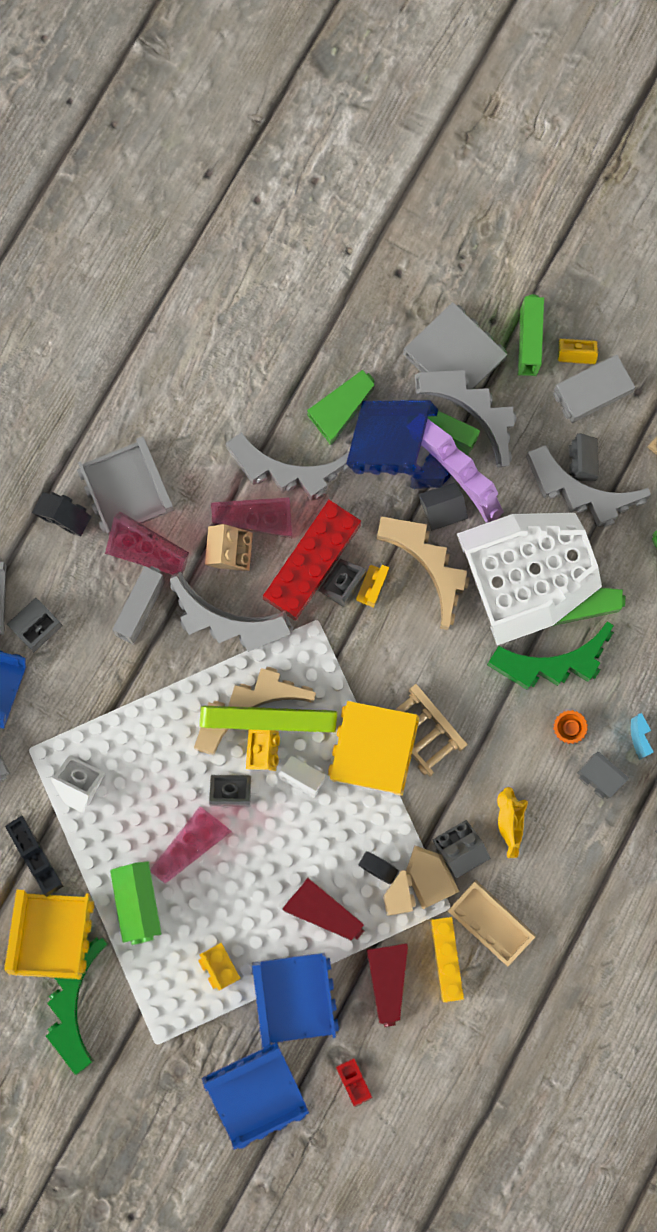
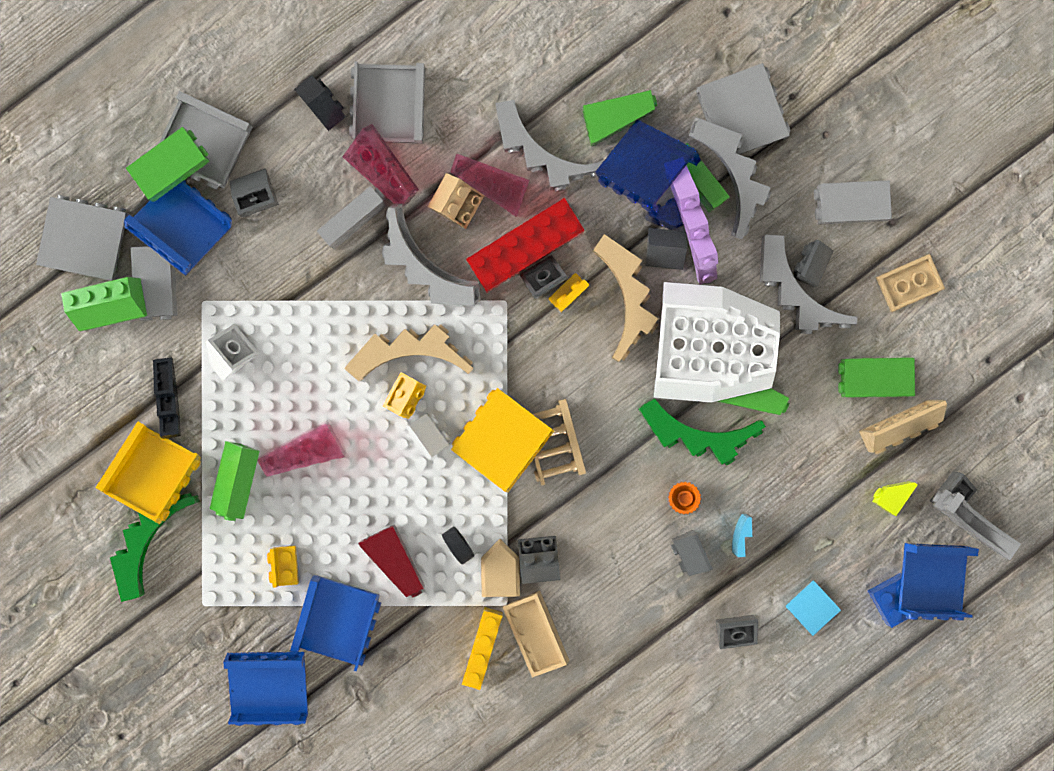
camera: 35 degrees right, 10 degrees up
lime beam [199,706,337,732] -> none
dark grey slope [209,775,251,807] -> none
red slope [336,1058,373,1107] -> none
dark red slope [366,943,408,1027] -> none
tan slope [383,870,416,916] -> none
yellow animal [497,787,528,858] -> none
bright green brick [518,295,544,376] -> none
yellow slope [558,339,598,364] -> none

